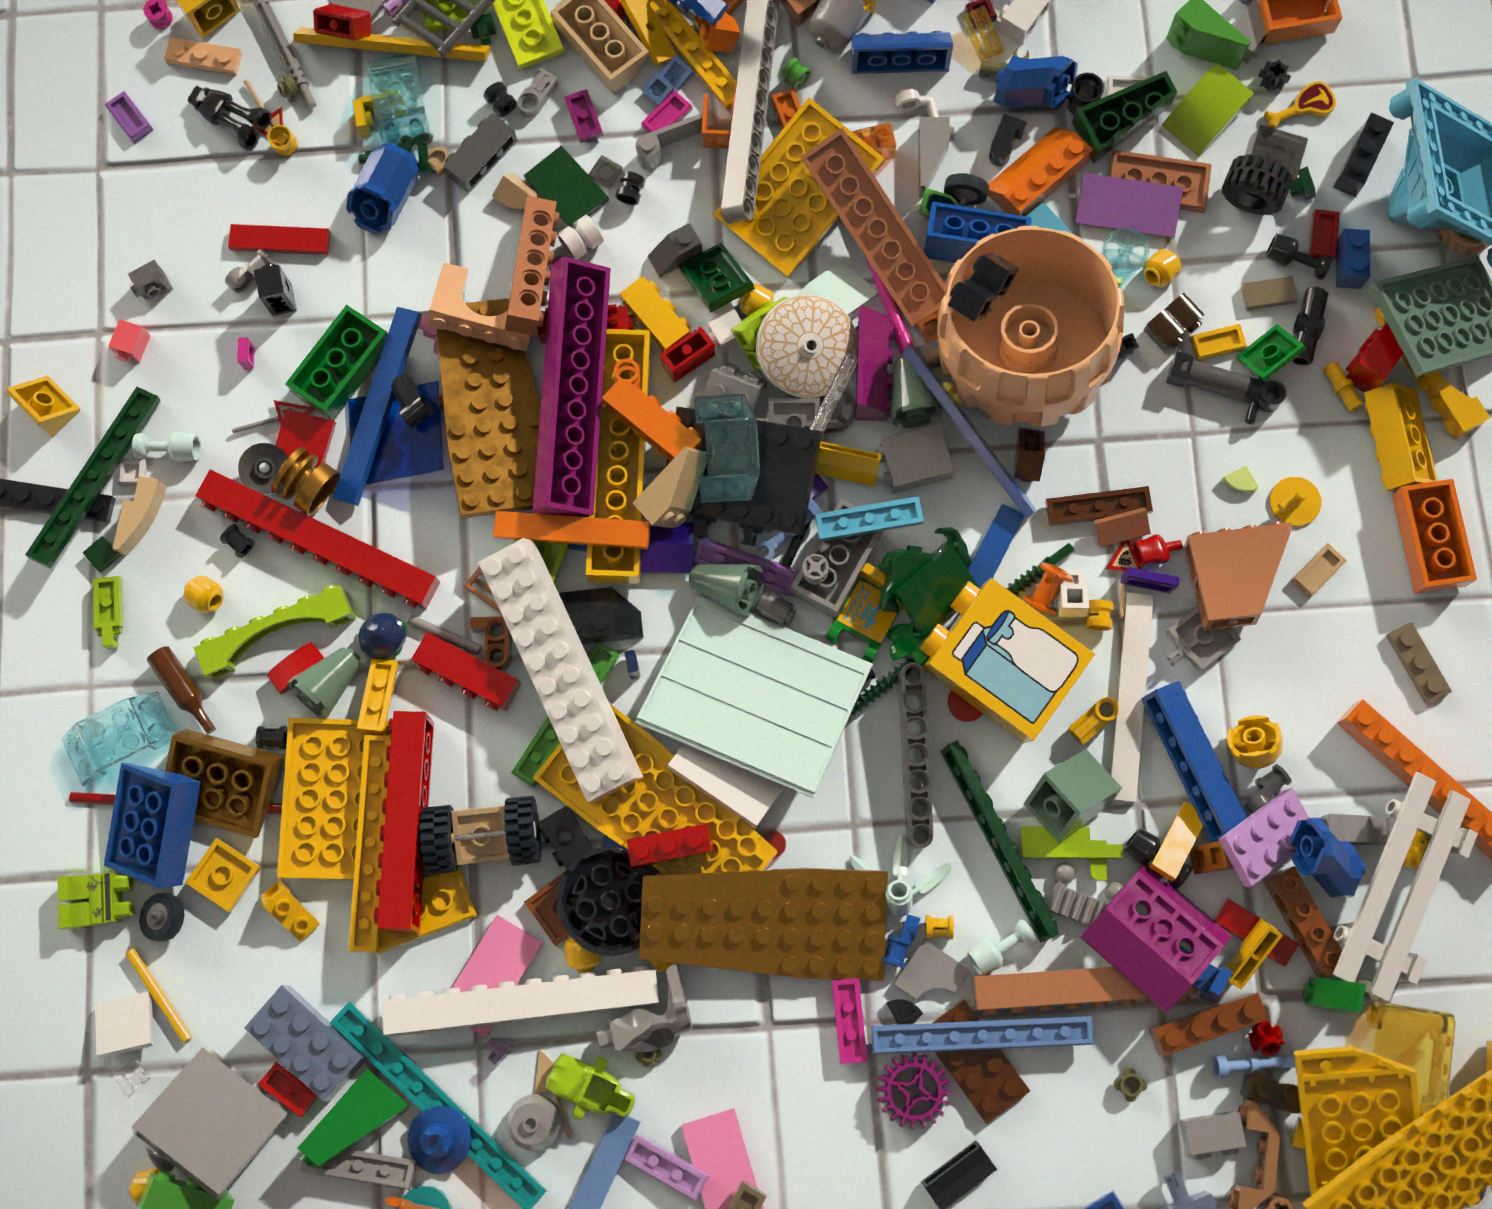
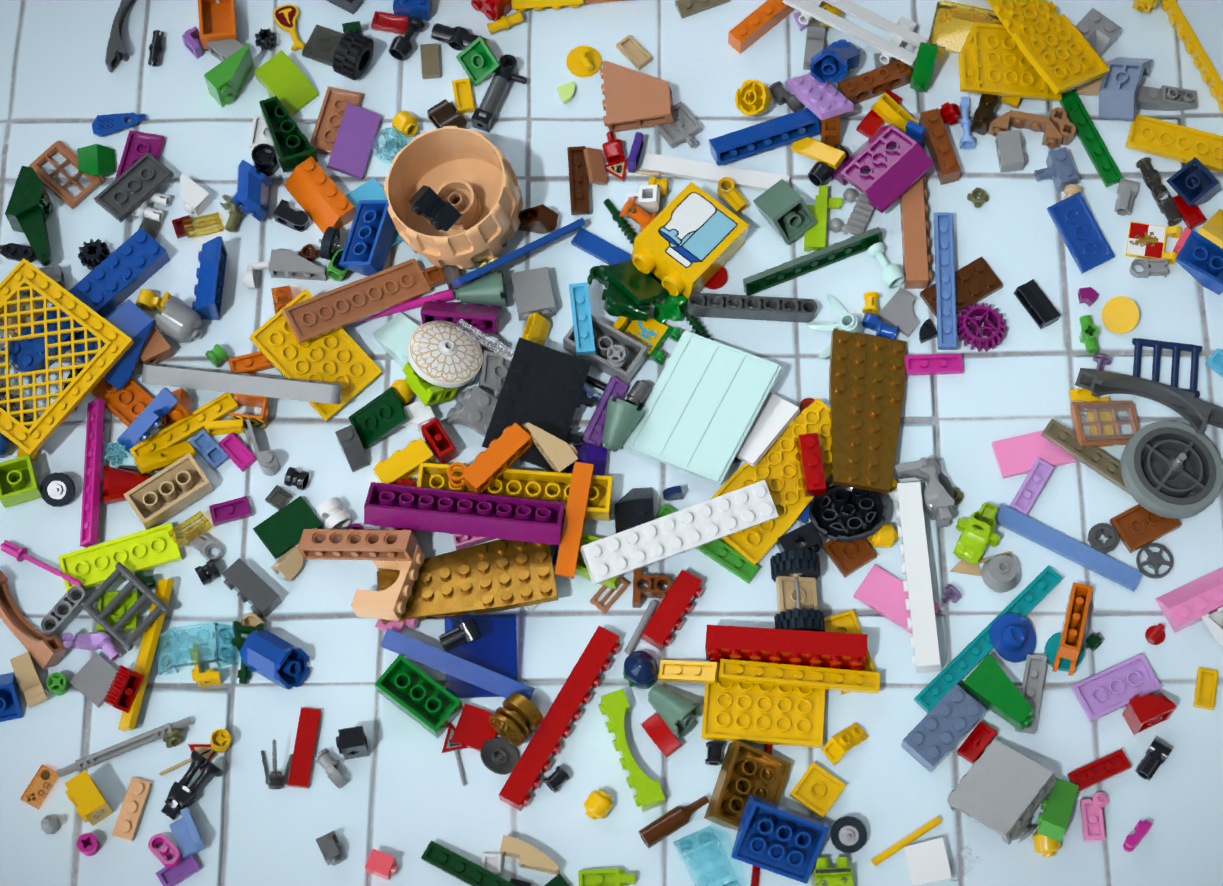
camera: 90 degrees left, 10 degrees down
light aqua piece [132,432,201,462] -> none
dark pink tile [237,337,255,370] -> none
clear light blue slope [694,393,760,503] -> none
none -> dark pink plate [148,834,182,868]
none -> clear yellow tile [168,511,212,548]
none -> medium blue panel [169,807,206,858]
none -> yellow tile [204,419,246,435]
none -> clear smoke plant [261,739,293,790]
none -> reddish brown plate [298,244,320,263]

